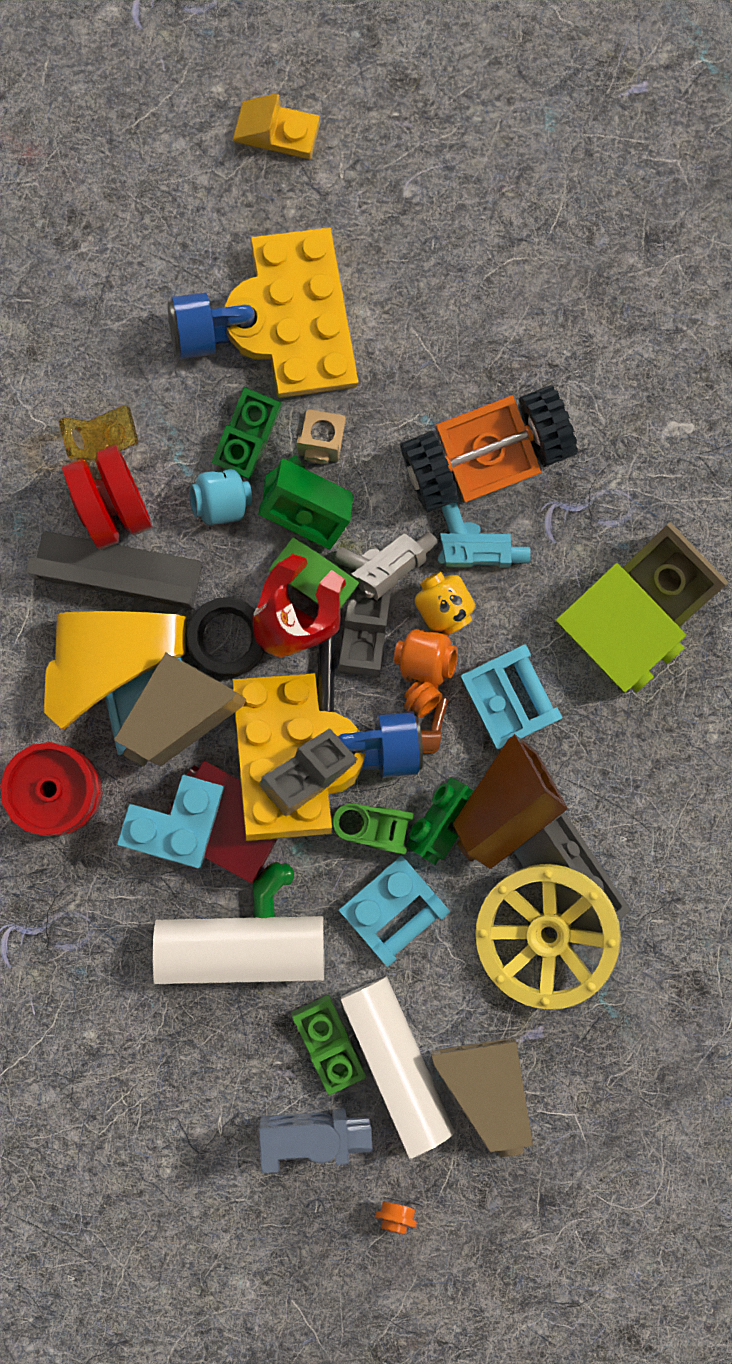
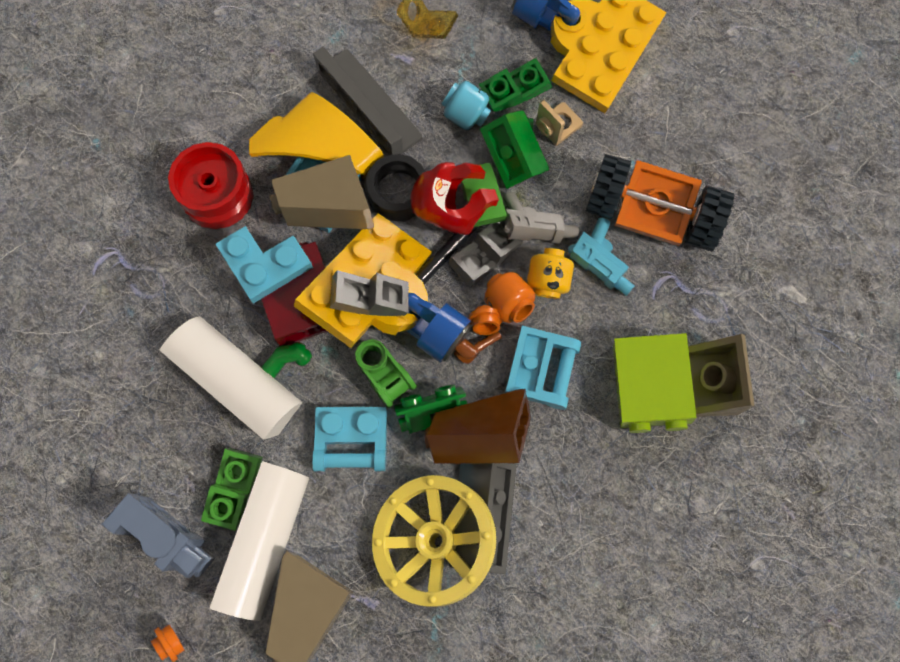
camera: 40 degrees right, 10 degrees down
red wheel [62,443,153,551] -> none

